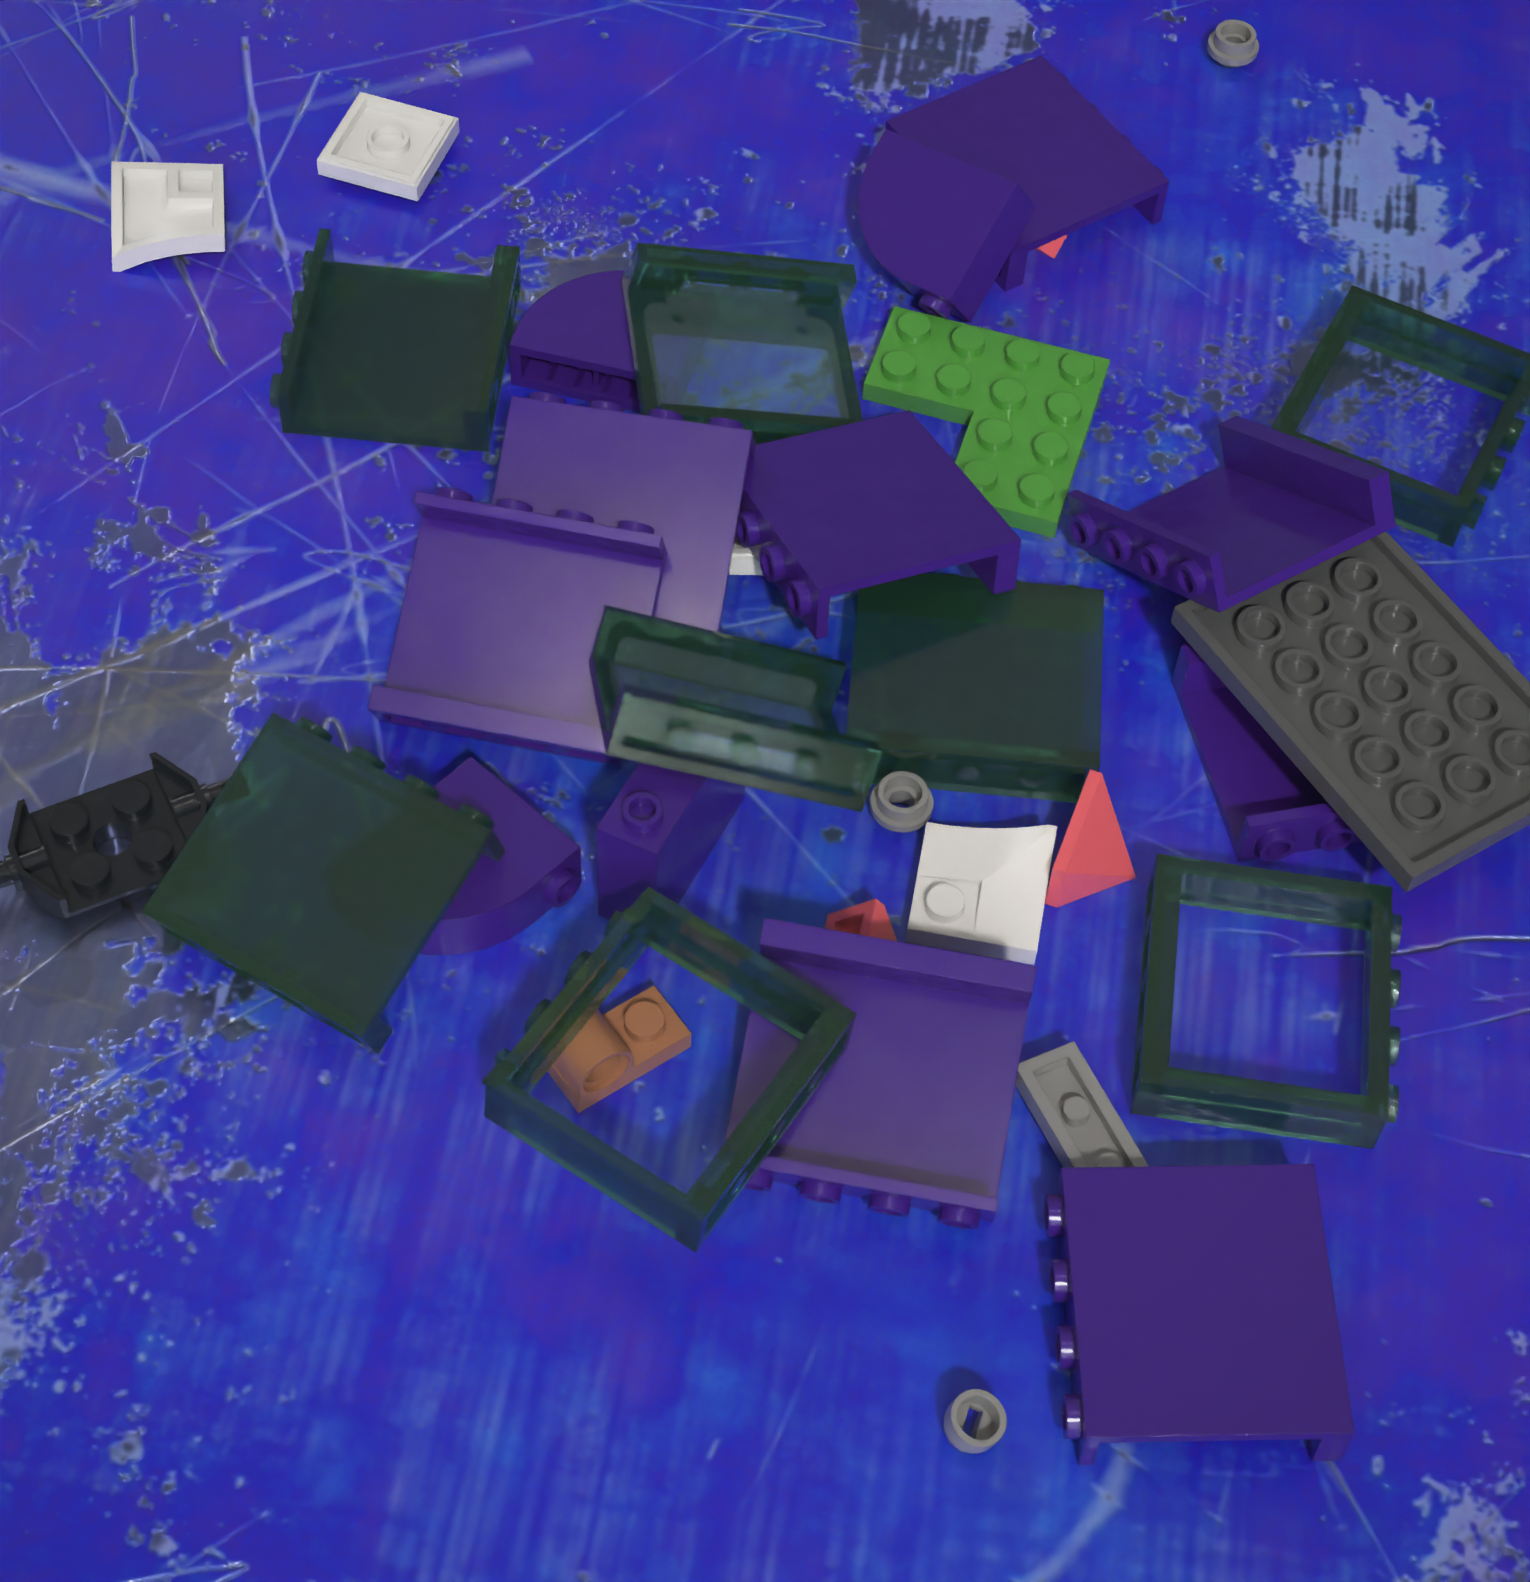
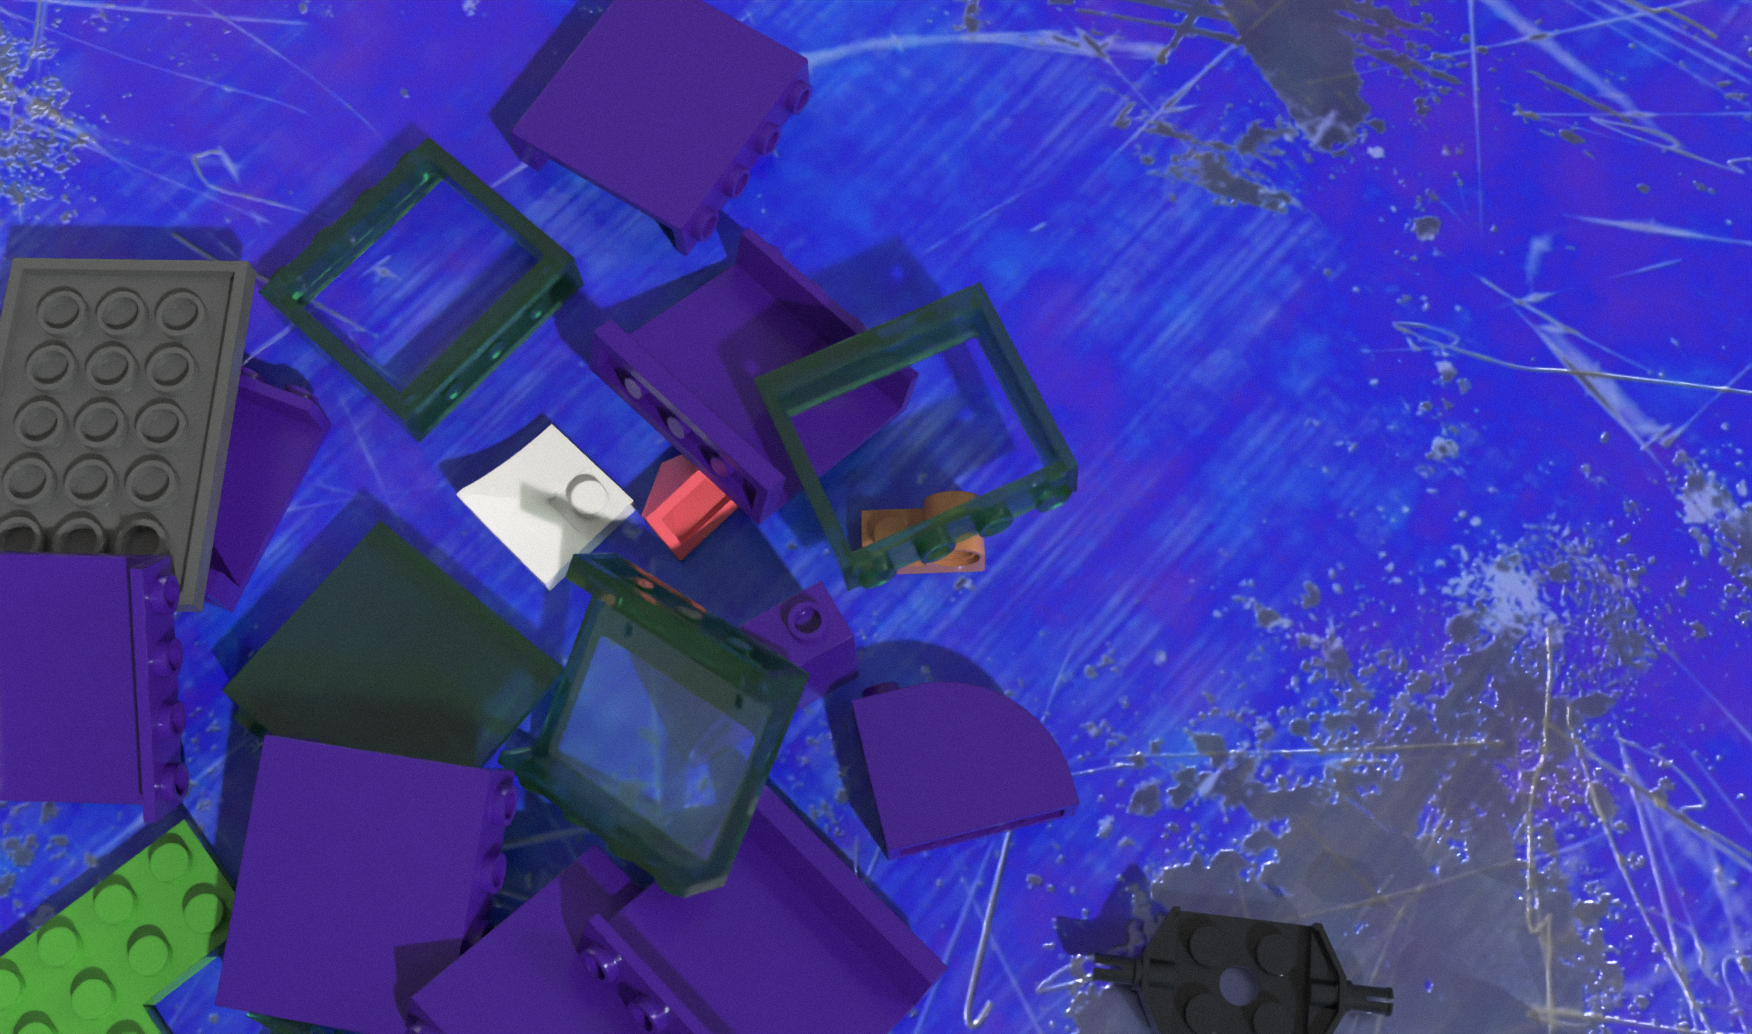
camera: 140 degrees left, 15 degrees up
panel [141,712,506,1054] -> none
light grey plate [870,771,934,833] -> none
light grey hinge [943,1389,1007,1454] -> none
light grey plate [1016,1041,1149,1168] -> none
coral slope [1045,769,1136,908] -> none

